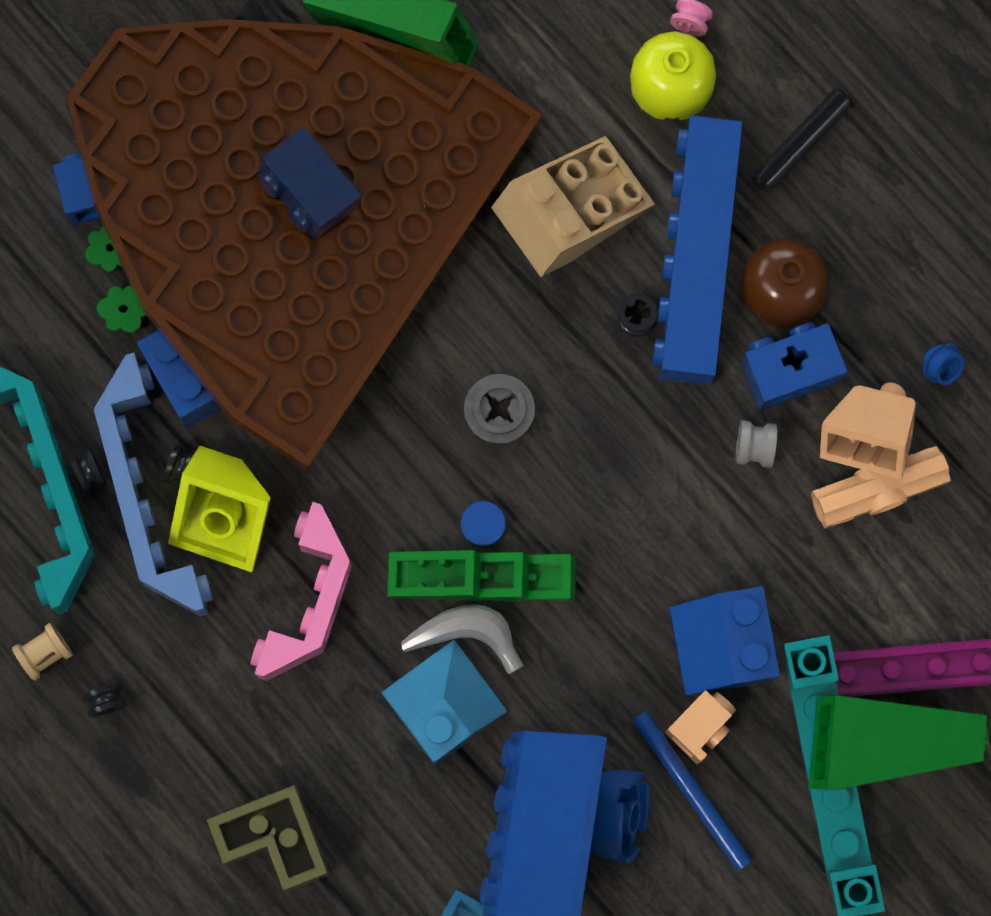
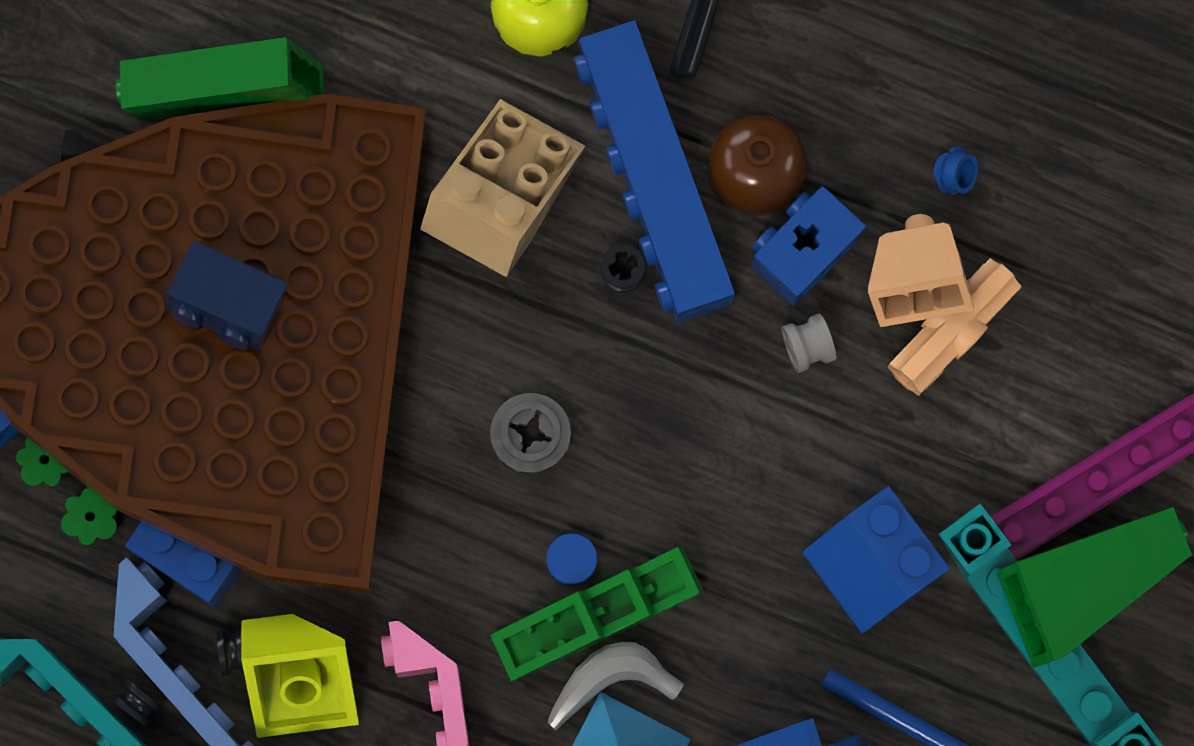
camera: 25 degrees left, 0 degrees up
light nougat brick [665,690,736,764] -> none

